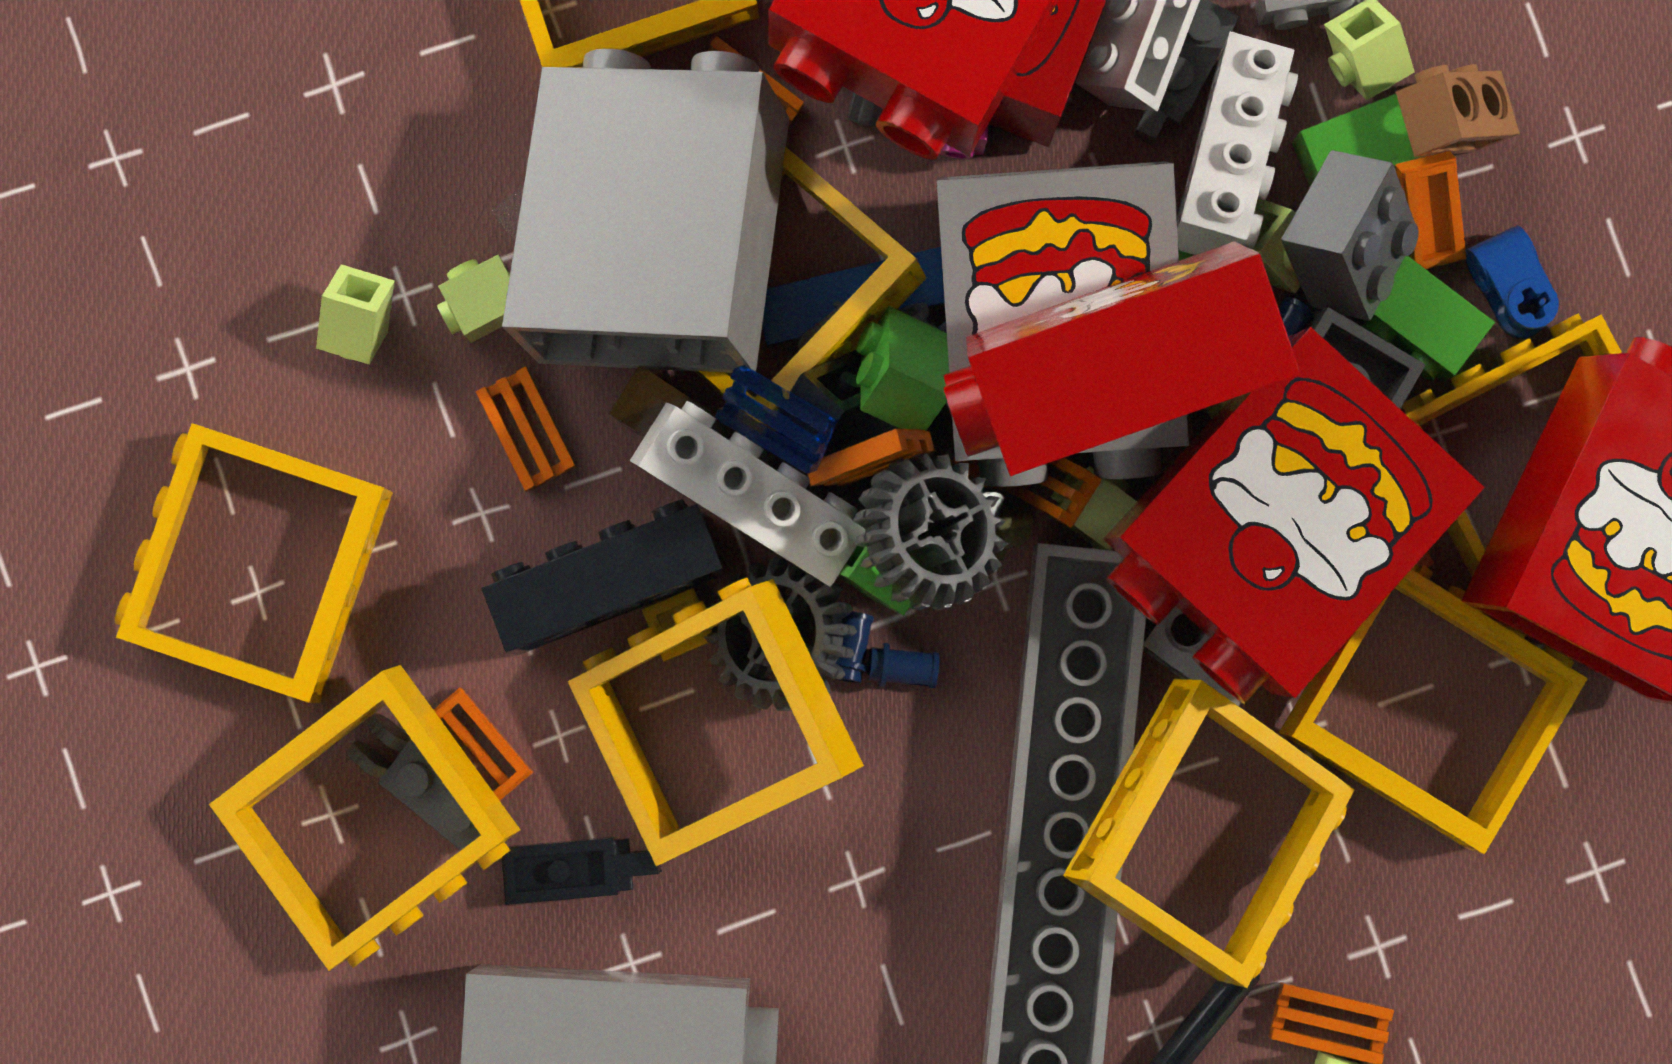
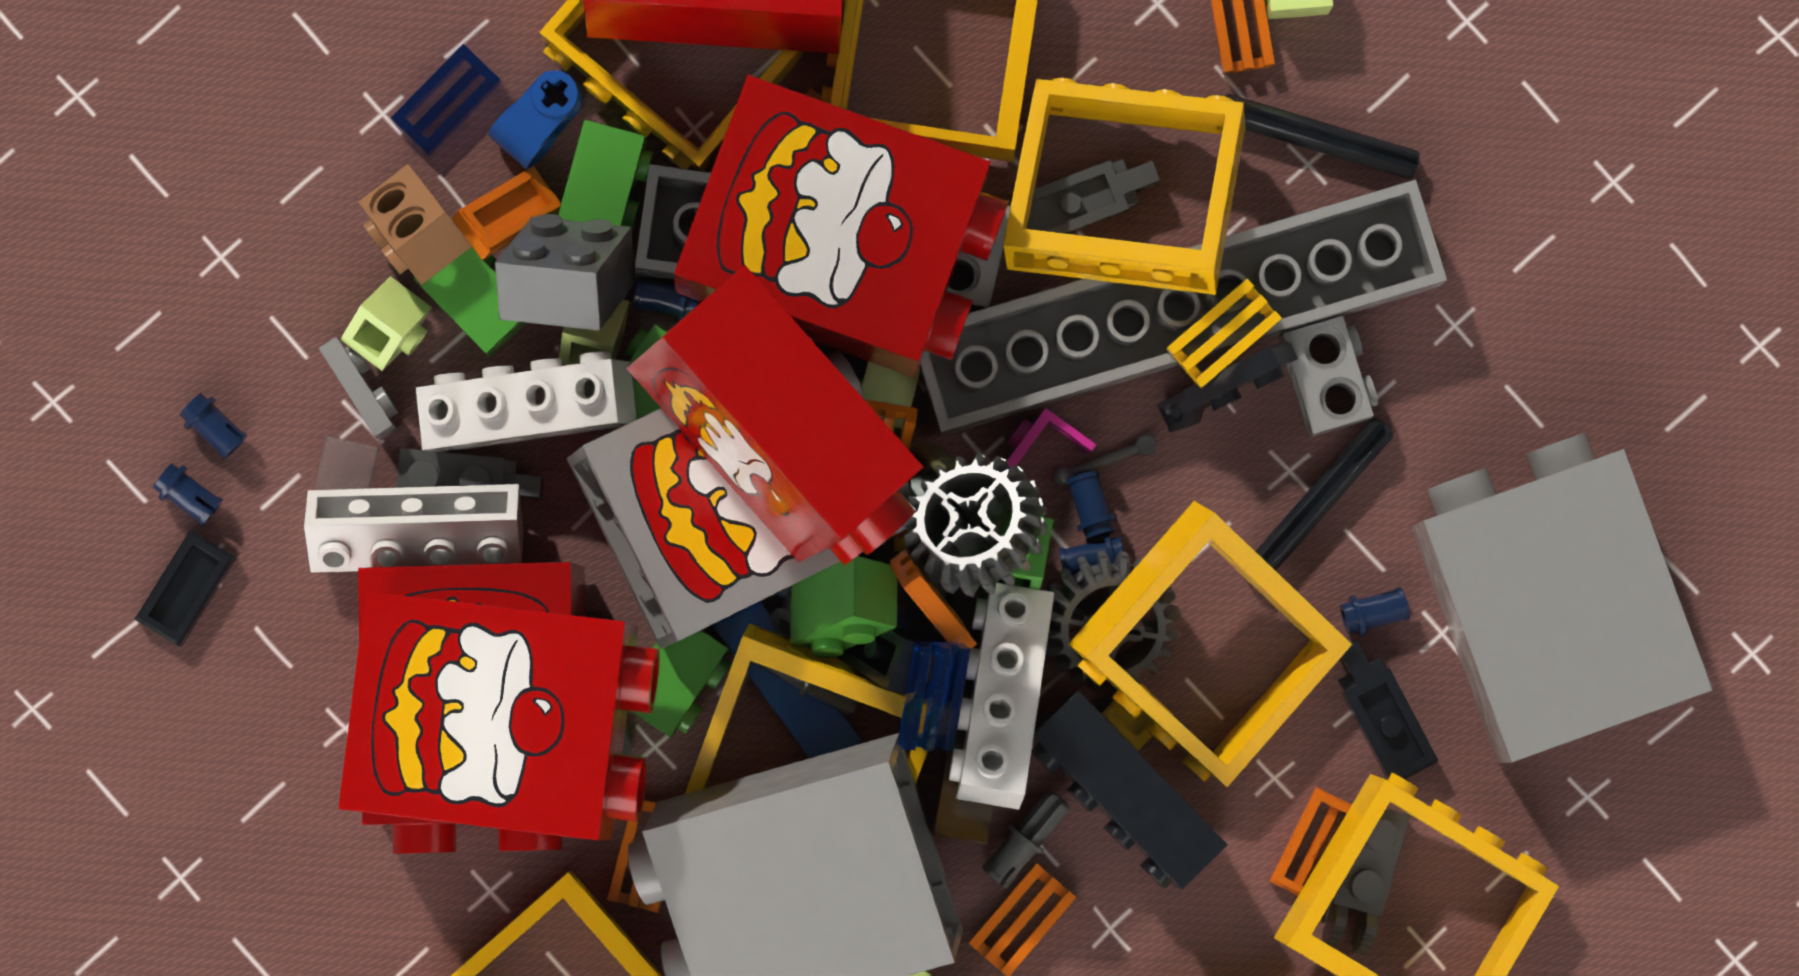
camera: 115 degrees left, 0 degrees up
none -> clear blue tile [391,44,502,156]
none -> bright green brick [631,630,732,738]
none -> dark grey axle [981,791,1070,888]
none -> dark pink bracket [1006,408,1096,468]
none -> dark grey hinge [1027,160,1161,234]
none -> dark grey hinge [1053,434,1157,486]
none -> black hinge [1157,341,1298,433]
none -> yellow tile [1166,278,1282,389]
none -> black axle [1255,418,1394,571]
none -> light grey brick [1278,316,1378,438]
none -> dark blue pin [1340,587,1410,637]

